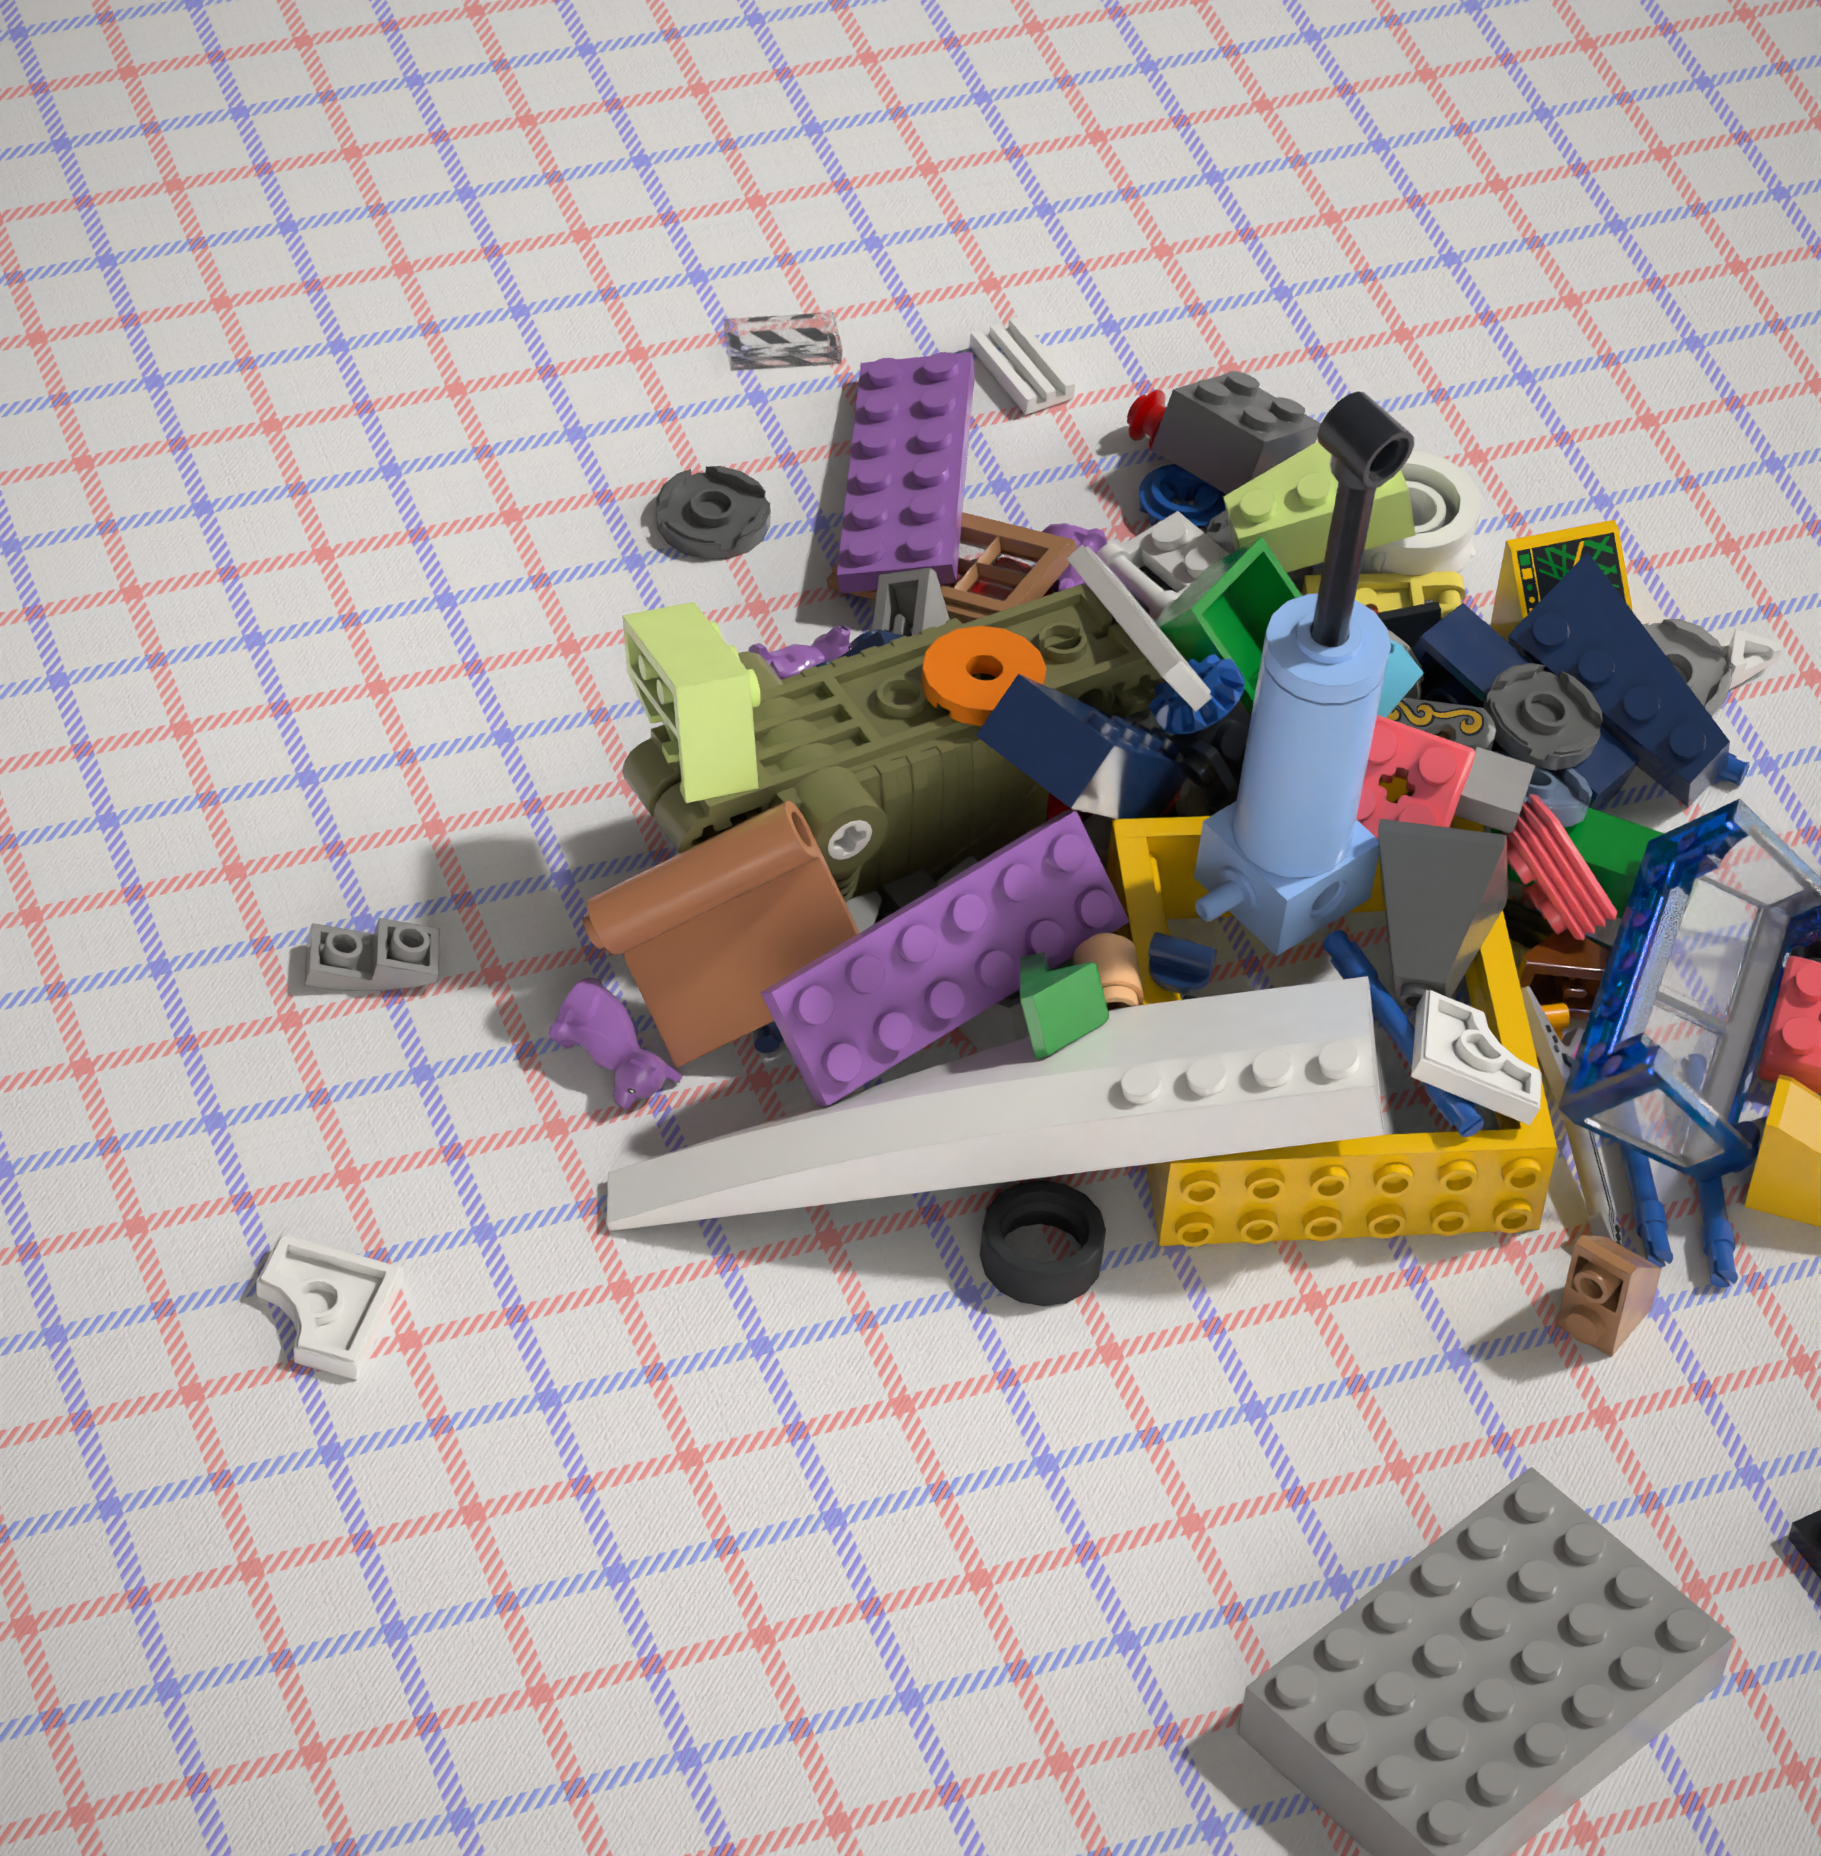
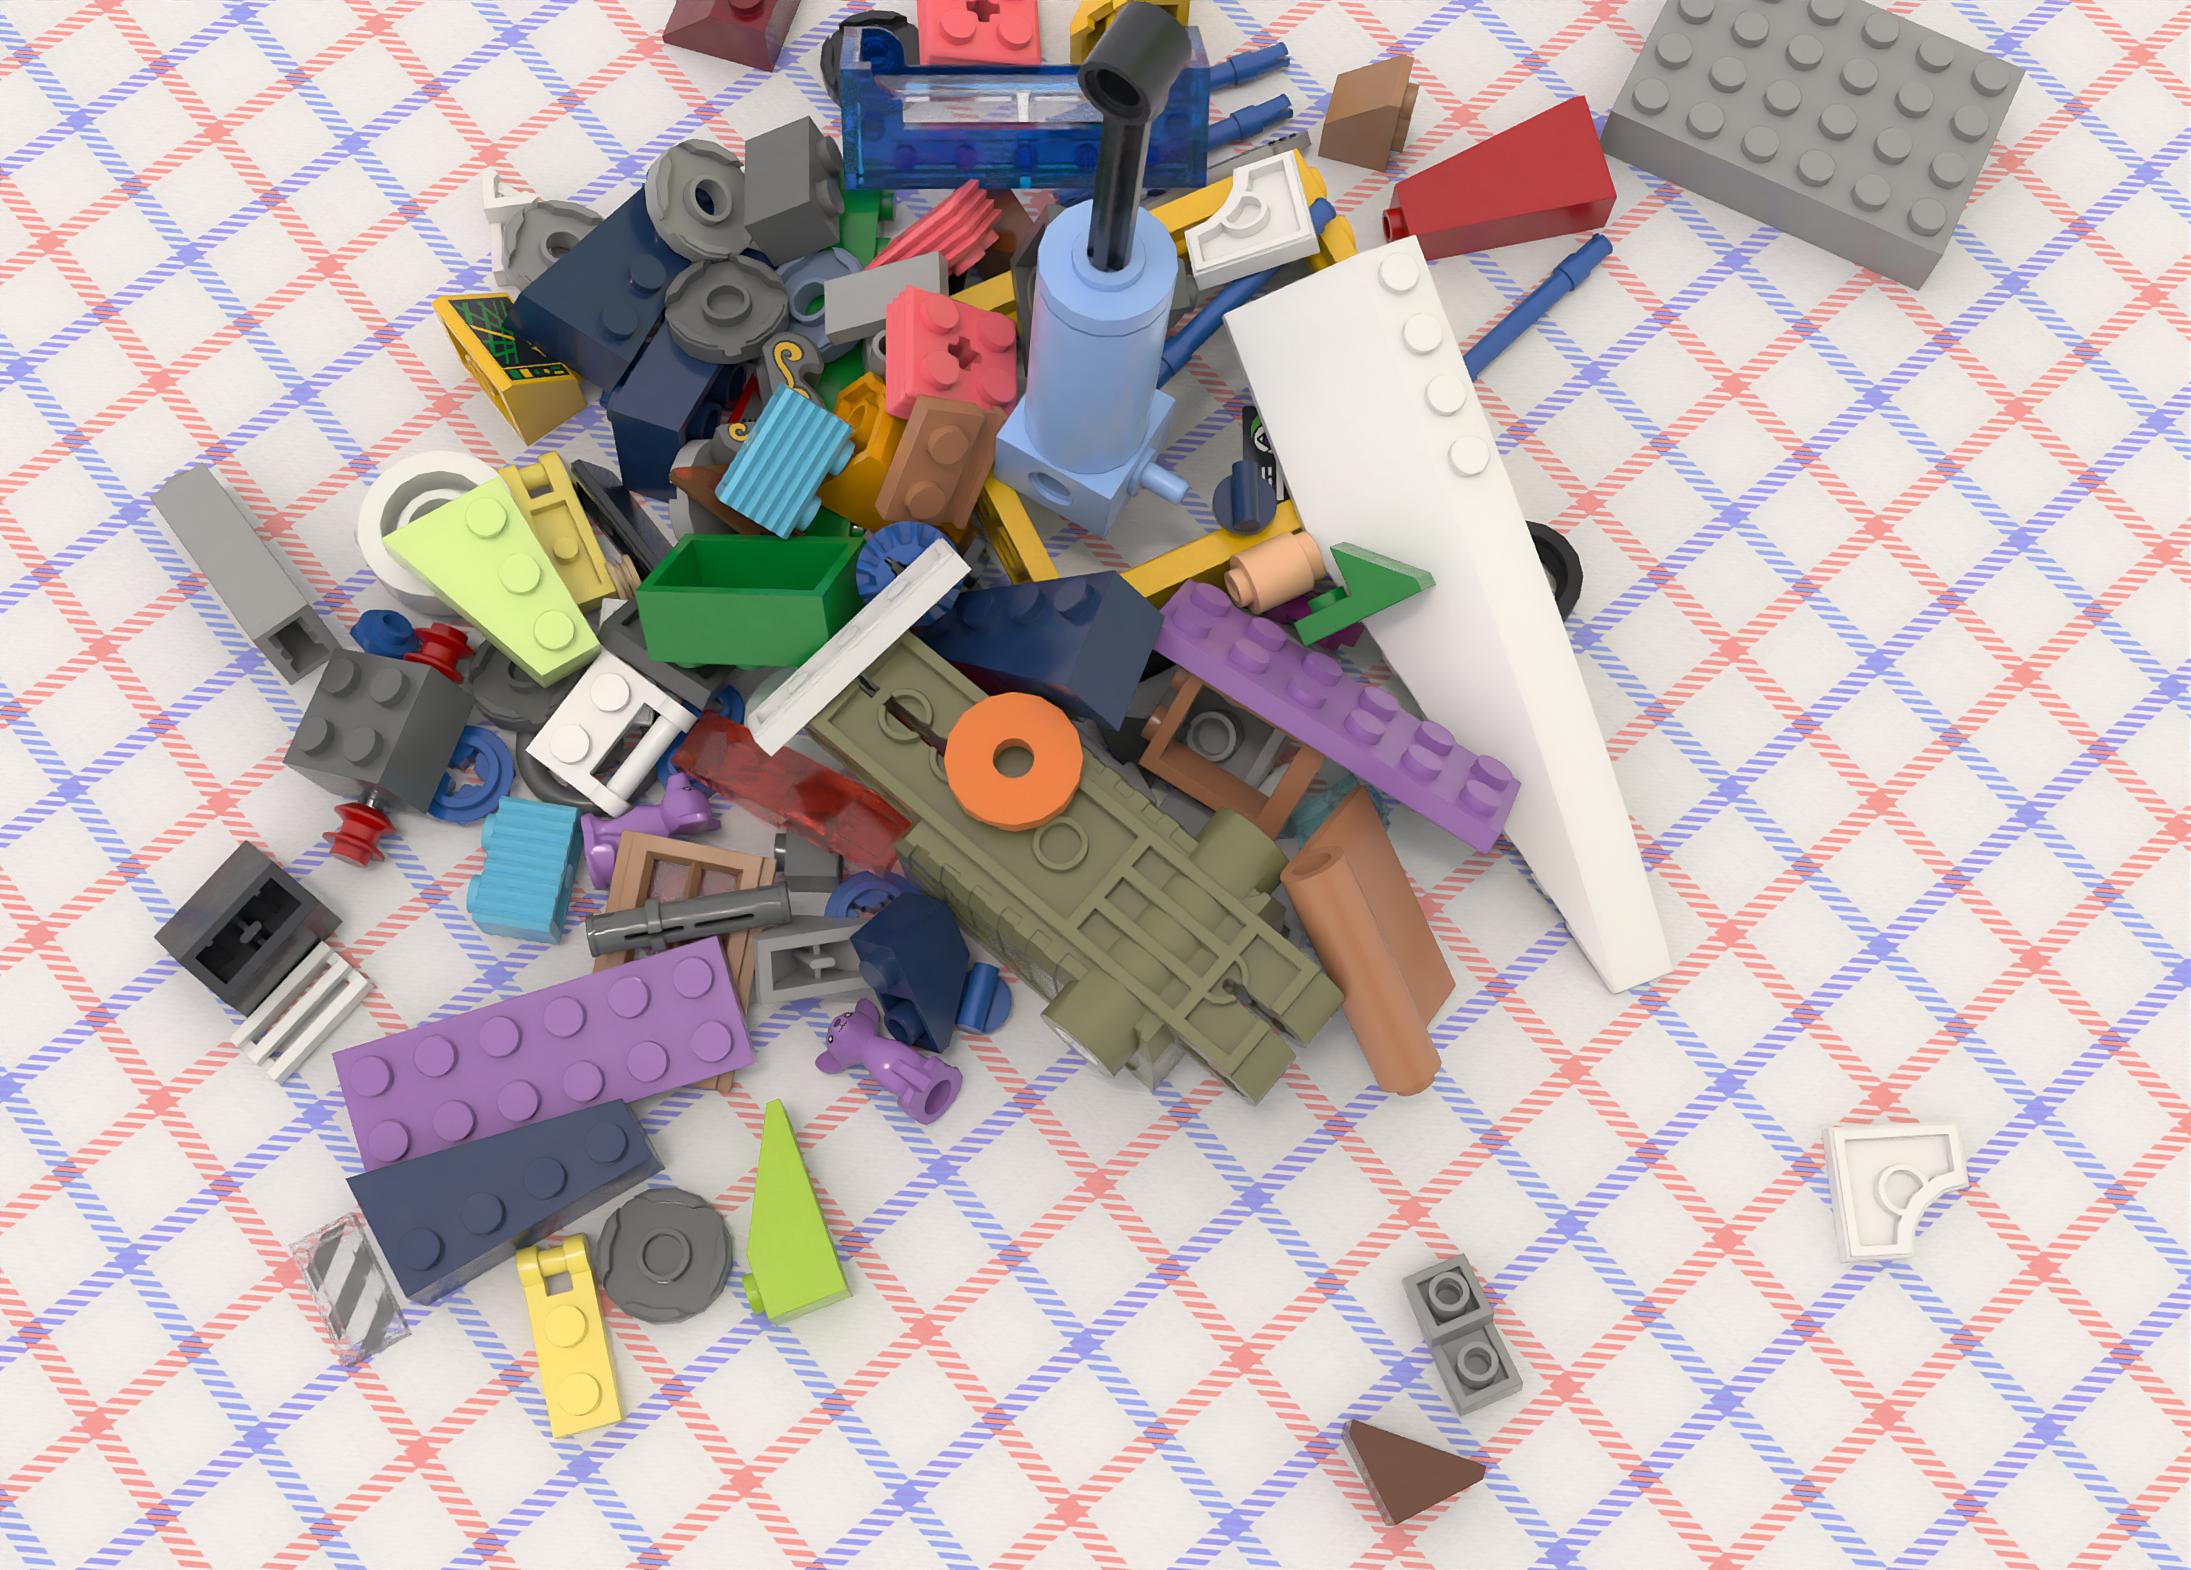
camera: 110 degrees left, 25 degrees up
medium lavender animal [548,977,683,1110] -> none
yellowish green wedge [622,602,761,803] -> none
none -> light grey slope [149,462,343,686]
none -> black slope [154,840,343,1018]
none -> dark blue wedge [345,1098,666,1306]
none -> medium azure brick [466,796,584,945]
none -> light yellow plate [516,1232,626,1439]
none -> dark grey pin [585,881,793,958]
none -> light grey tile [645,139,754,263]
none -> lime slope [741,1098,852,1326]
none -> dark grey brick [744,116,844,267]
none -> reddish brown slope [1341,1419,1486,1526]
none -> red slope [1382,95,1617,261]
none -> blue piece [1462,233,1613,383]

